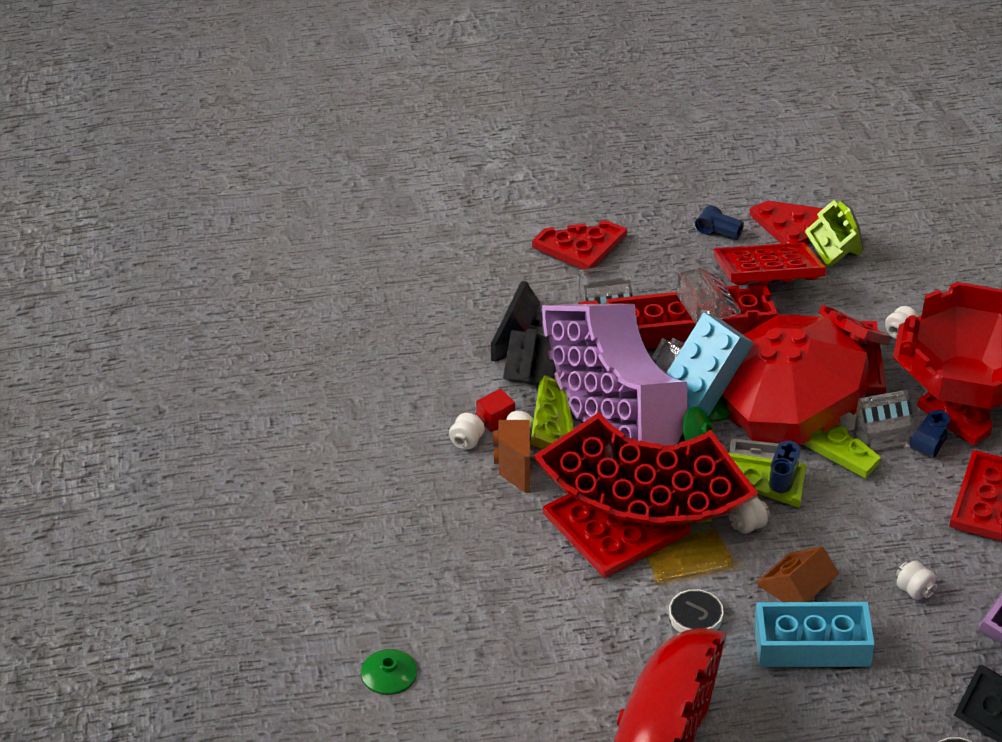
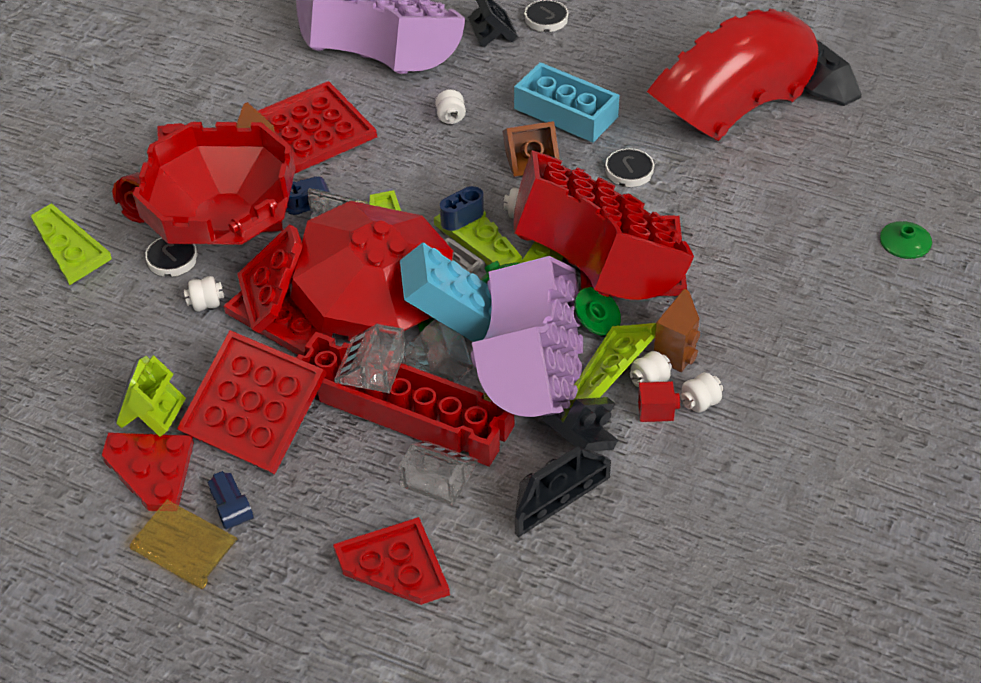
camera: 145 degrees left, 5 degrees up
none -> clear yellow piece [129,500,237,589]

